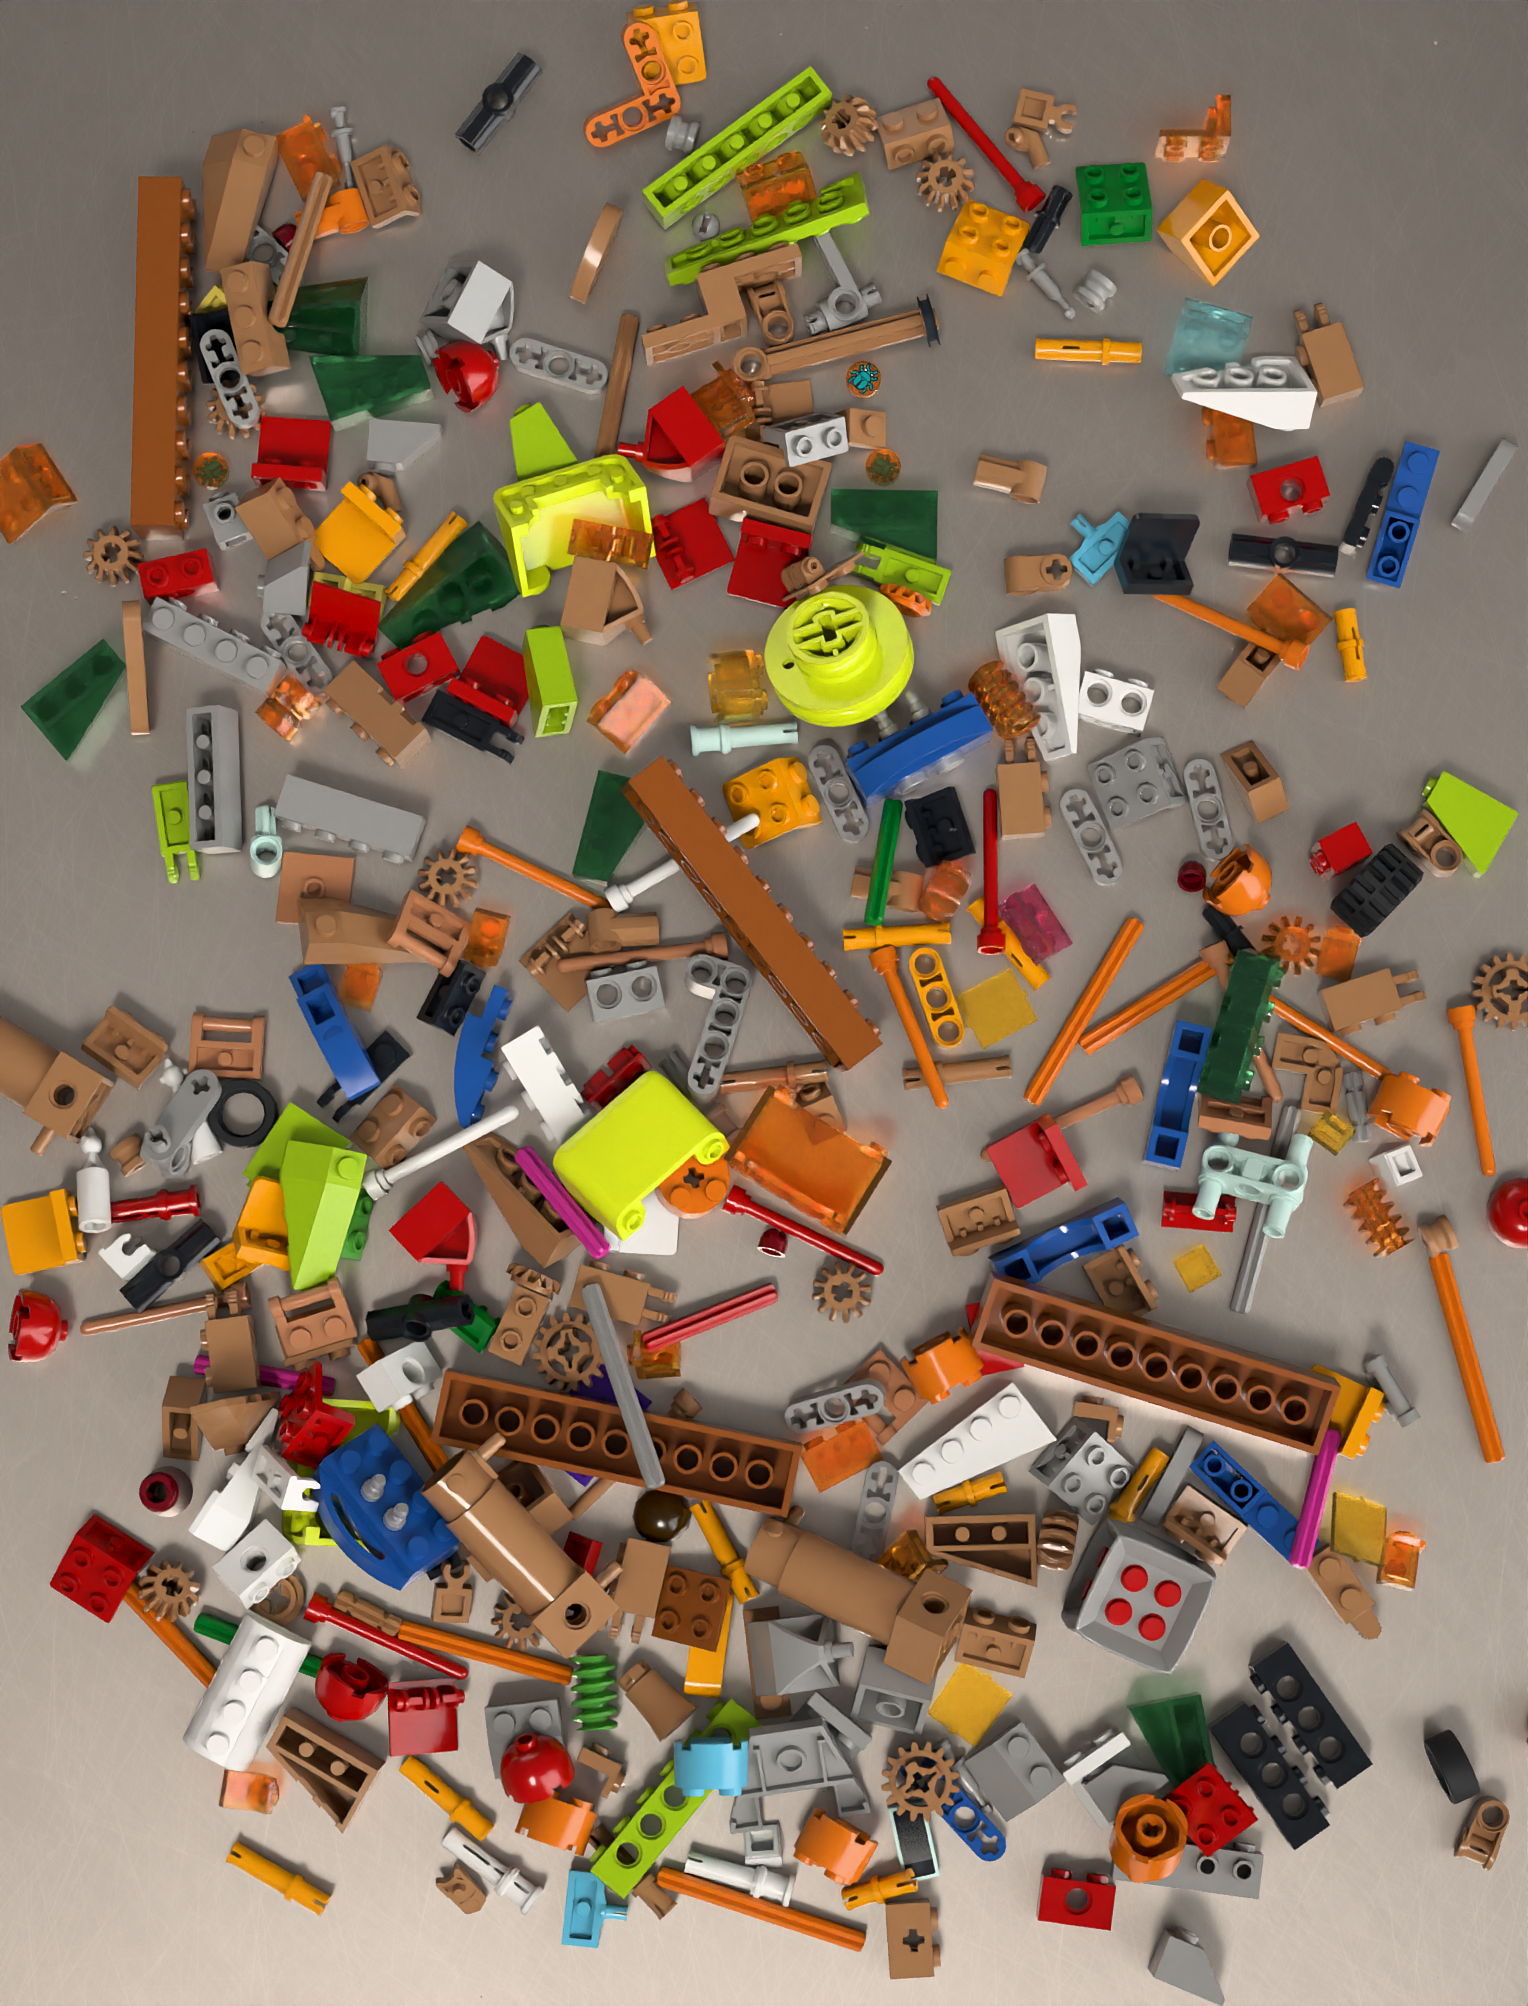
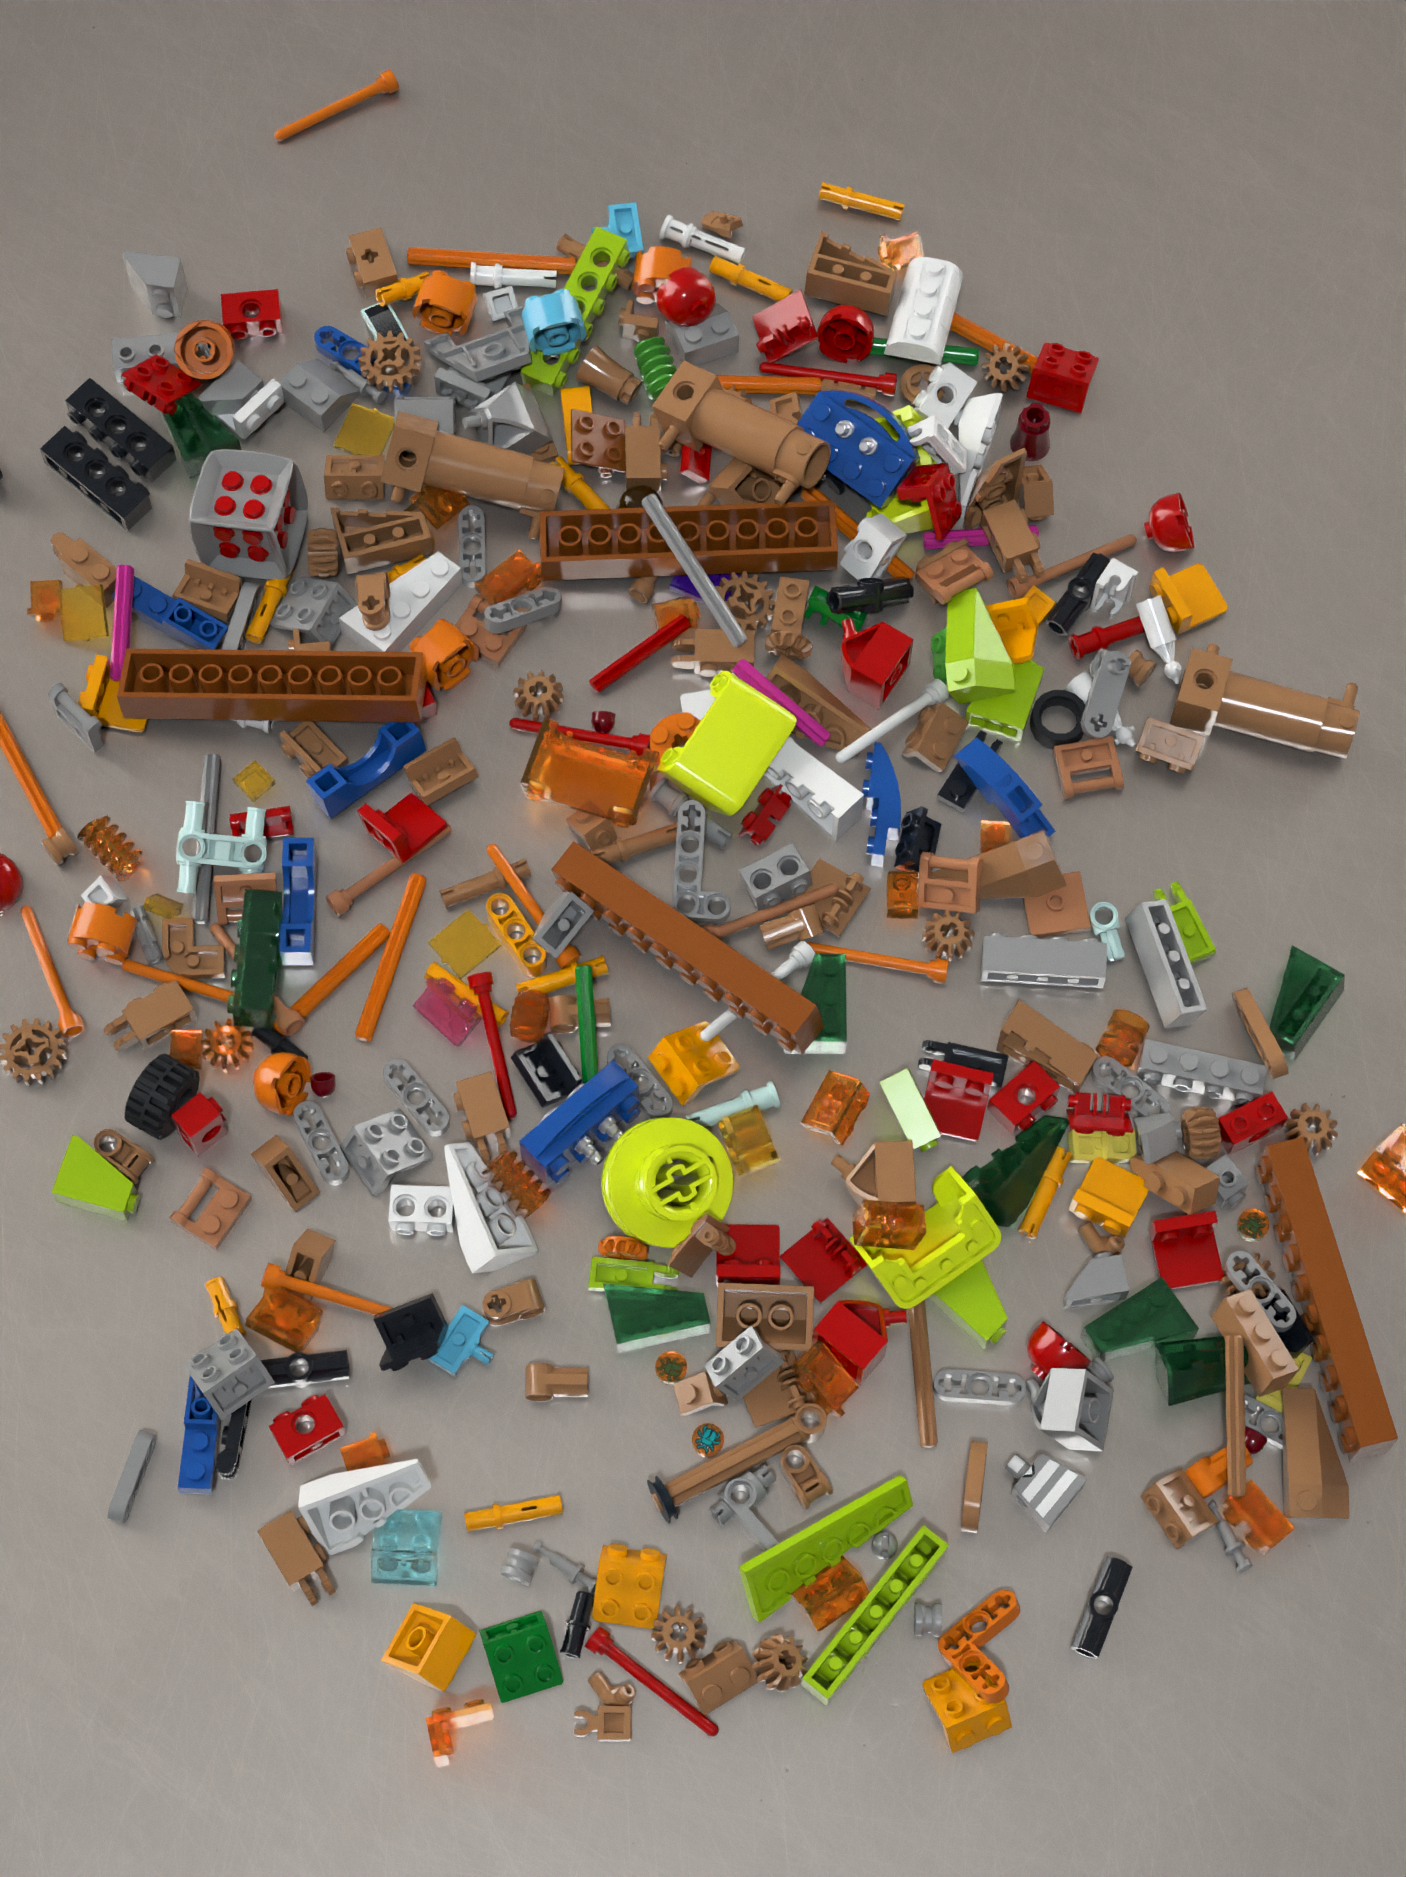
camera: 160 degrees right, 15 degrees down
medium nougat bracket [641,242,802,367] -> none
none -> nougat plate [169,1167,252,1251]
none -> light grey bracket [184,1329,275,1420]
none -> medium nougat piece [356,572,390,631]
none -> light grey slope [532,891,594,959]
none -> light grey torso [1005,1454,1087,1533]
none -> medium nougat gear [1180,1106,1222,1160]

